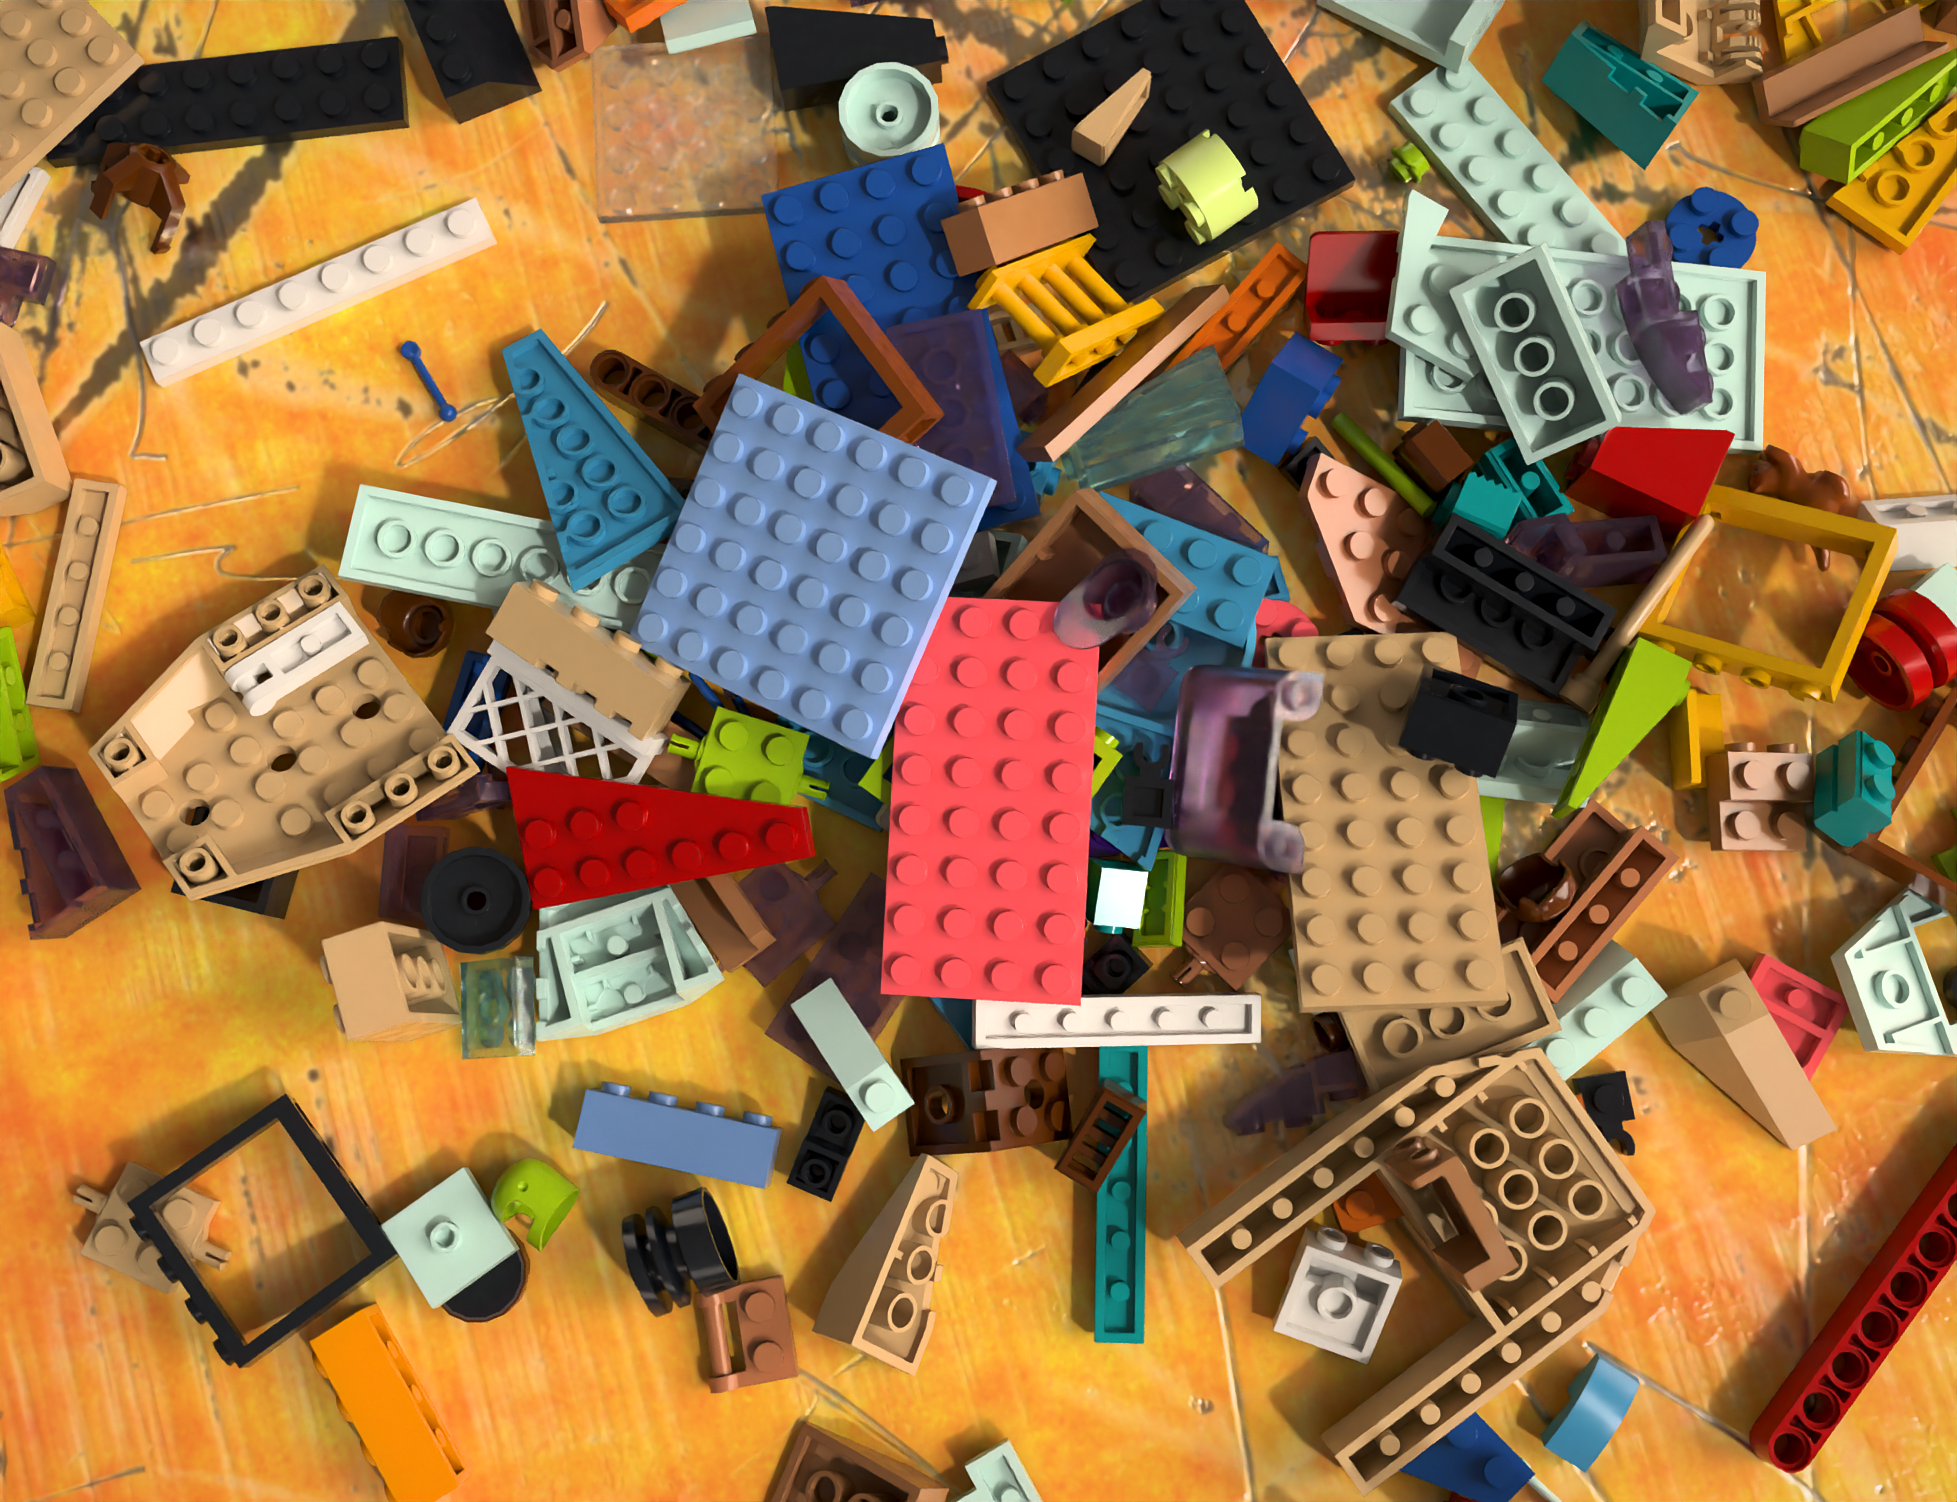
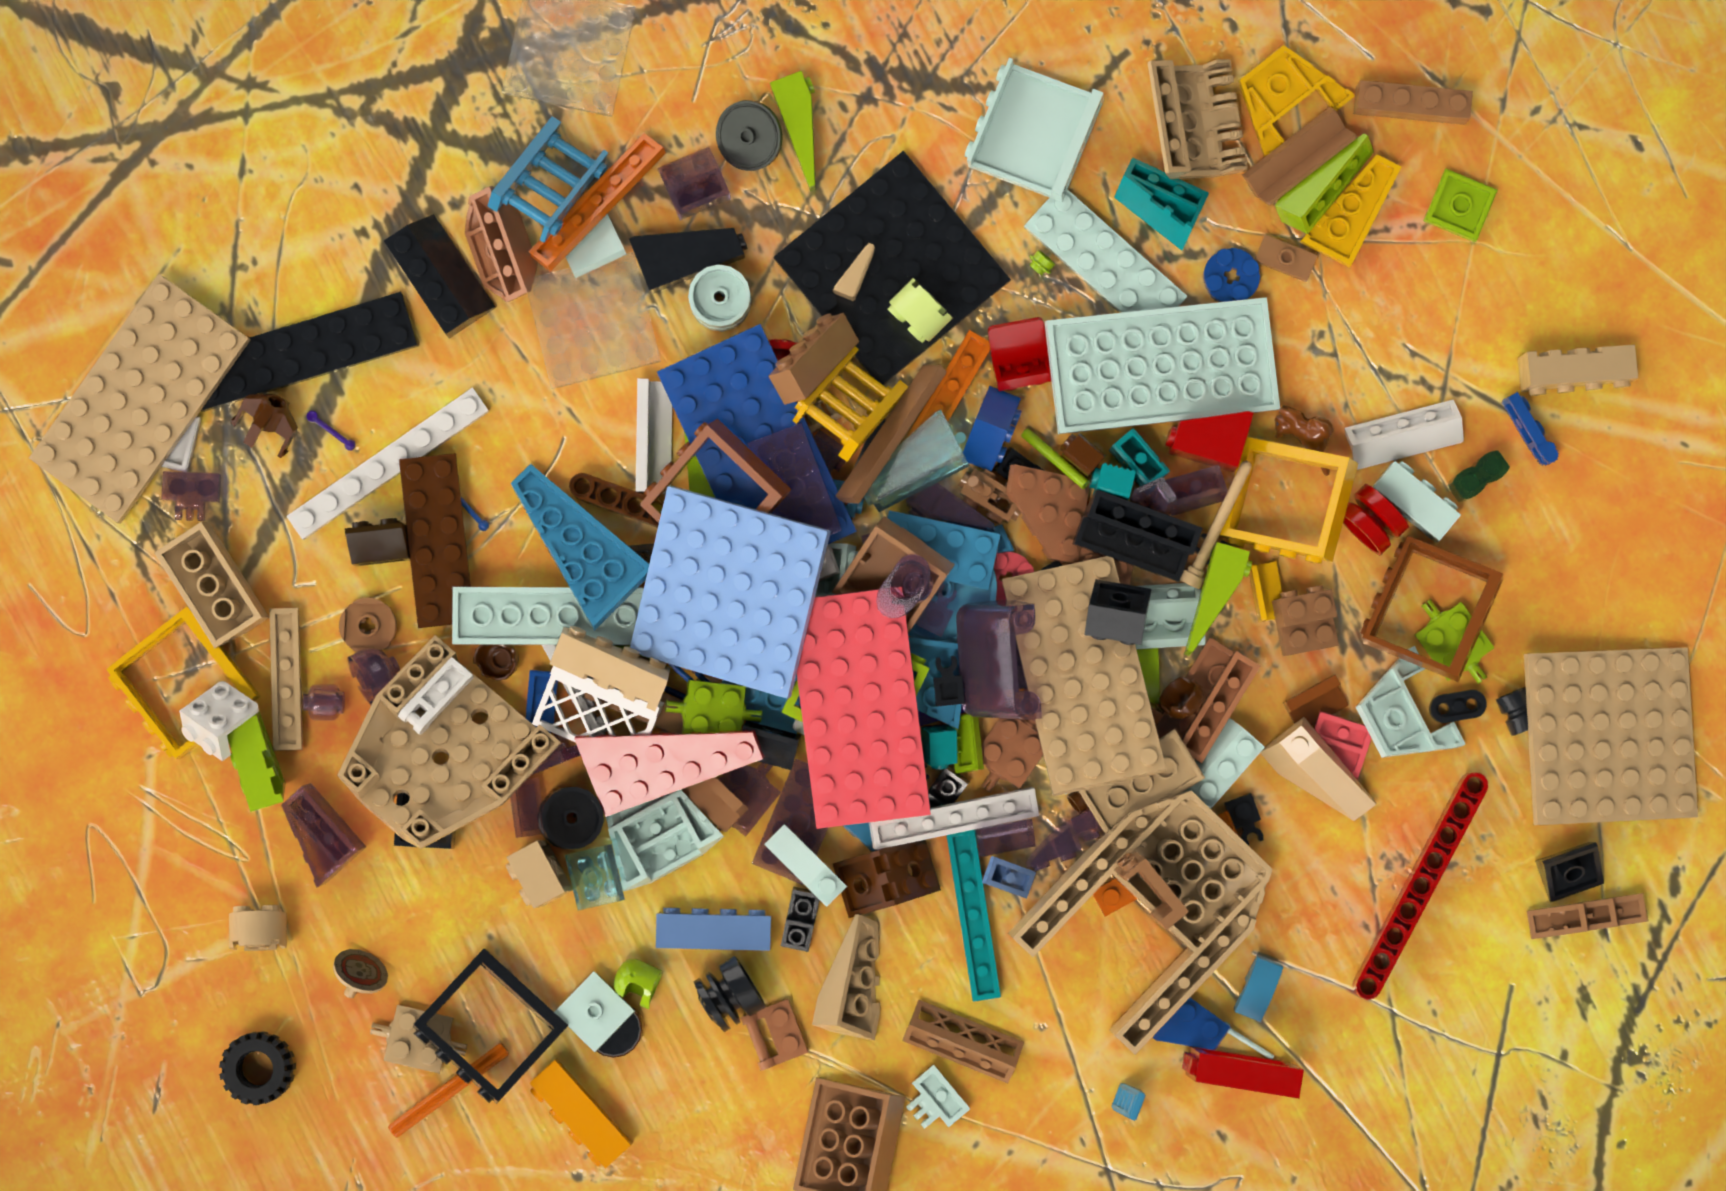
camera: 15 degrees left, 5 degrees up
reddish brown slope [1054,1078,1147,1194] -> none
white plate [1273,1226,1403,1364] -> none
light aqua wing [1385,189,1572,382] -> none
light aqua slope [1449,242,1622,465] -> none
clear purple slope [1615,220,1714,416] -> none
teal brick [1814,730,1896,847] -> none
none -> head [302,684,345,721]
none -> dark purple hinge [306,411,356,451]
none -> shield [333,949,388,998]
none -> medium nougat plate [339,597,397,655]
none -> dark brown slope [345,518,410,566]
none -> cylinder [347,648,400,705]
none -> orange axle [388,1043,509,1138]
none -> reddish brown plate [399,453,471,628]
none -> white panel [636,378,672,494]
none -> black slope [742,721,801,770]
none -> medium nougat fence [902,1000,1024,1084]
none -> medium nougat brick [958,468,1021,525]
none -> tile [974,818,1036,857]
none -> medium blue slope [982,856,1036,899]
none -> medium nougat plate [1255,235,1317,282]
none -> dark orange panel [1283,675,1348,726]

